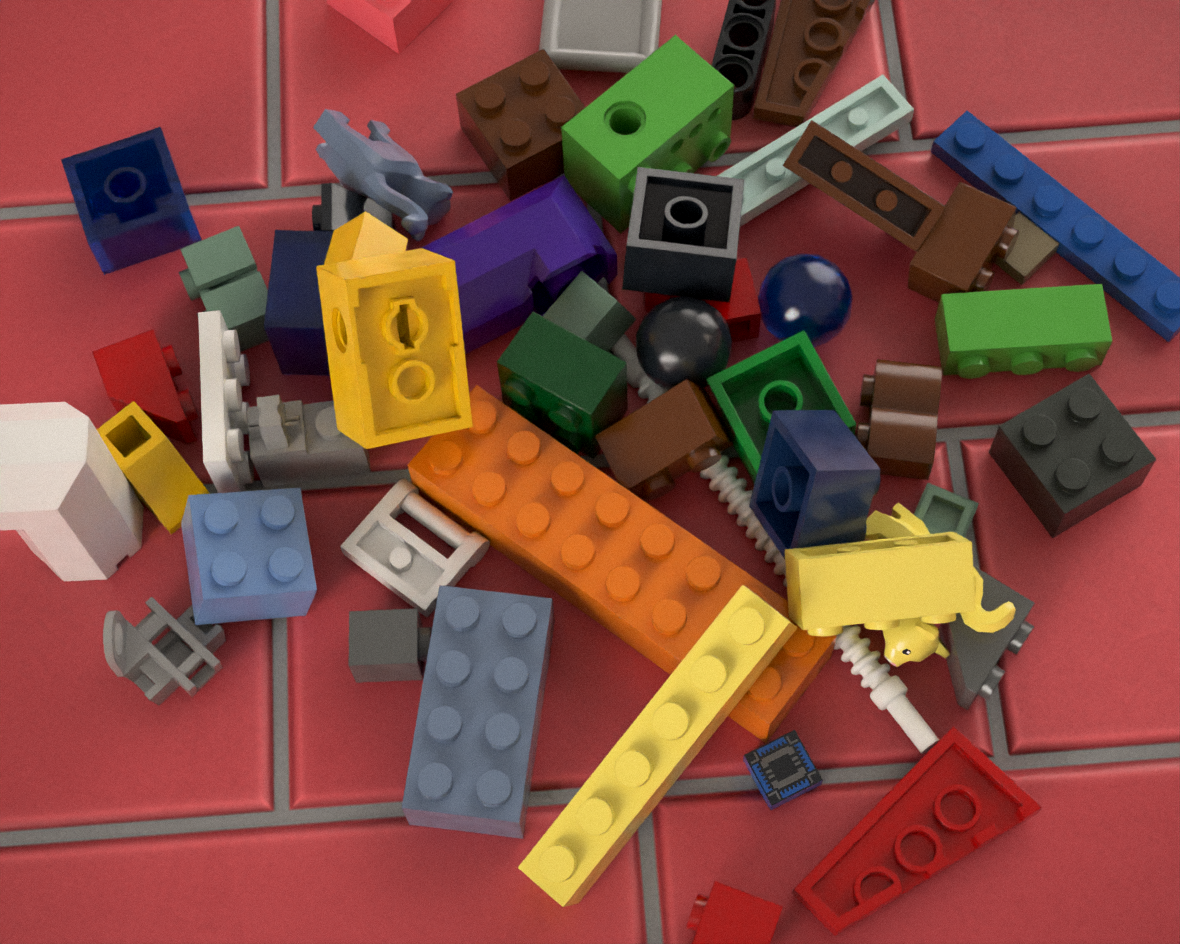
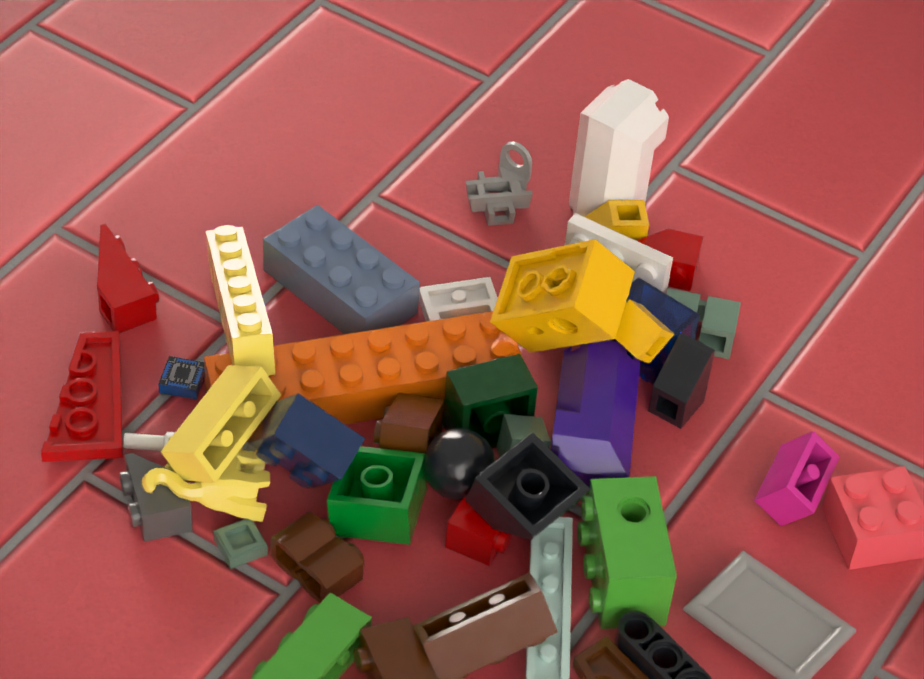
camera: 120 degrees right, 20 degrees down
clear blue brick [61,127,202,275] -> none
medium blue brick [181,488,317,625] -> none
sand blue animal [313,109,453,241] -> none
dark grey brick [348,609,432,683] -> none
reddish brown brick [456,49,586,201] -> none
clear blue piece [758,253,853,347] -> none
pearl dark grey brick [989,374,1156,538] -> none
none -> dark pink brick [754,431,840,526]

